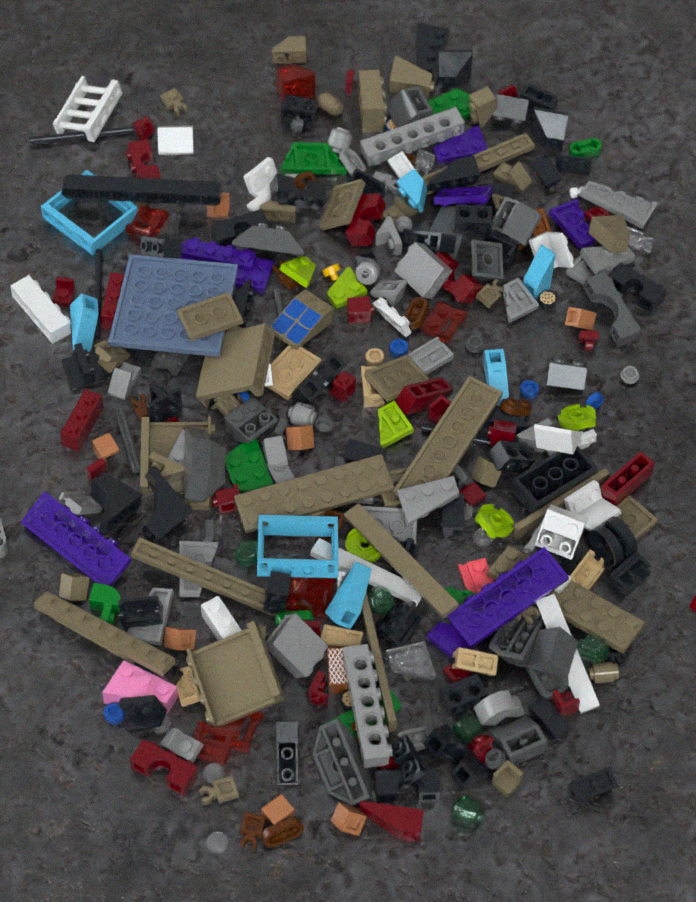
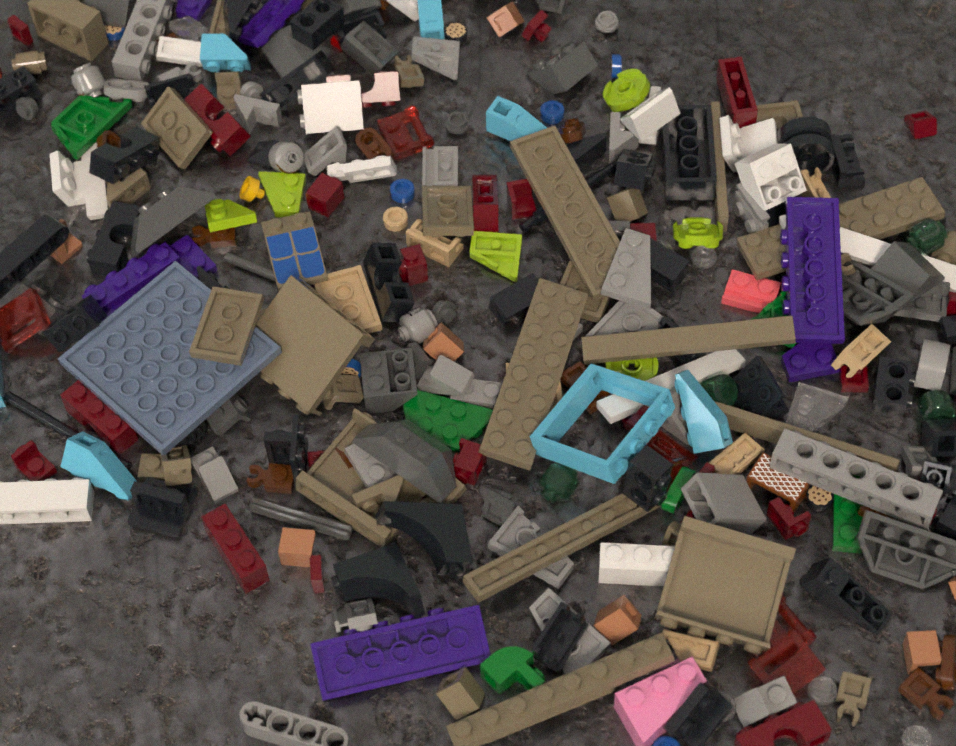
camera: 50 degrees left, 0 degrees up
dark red brick [487,419,517,446] -> none

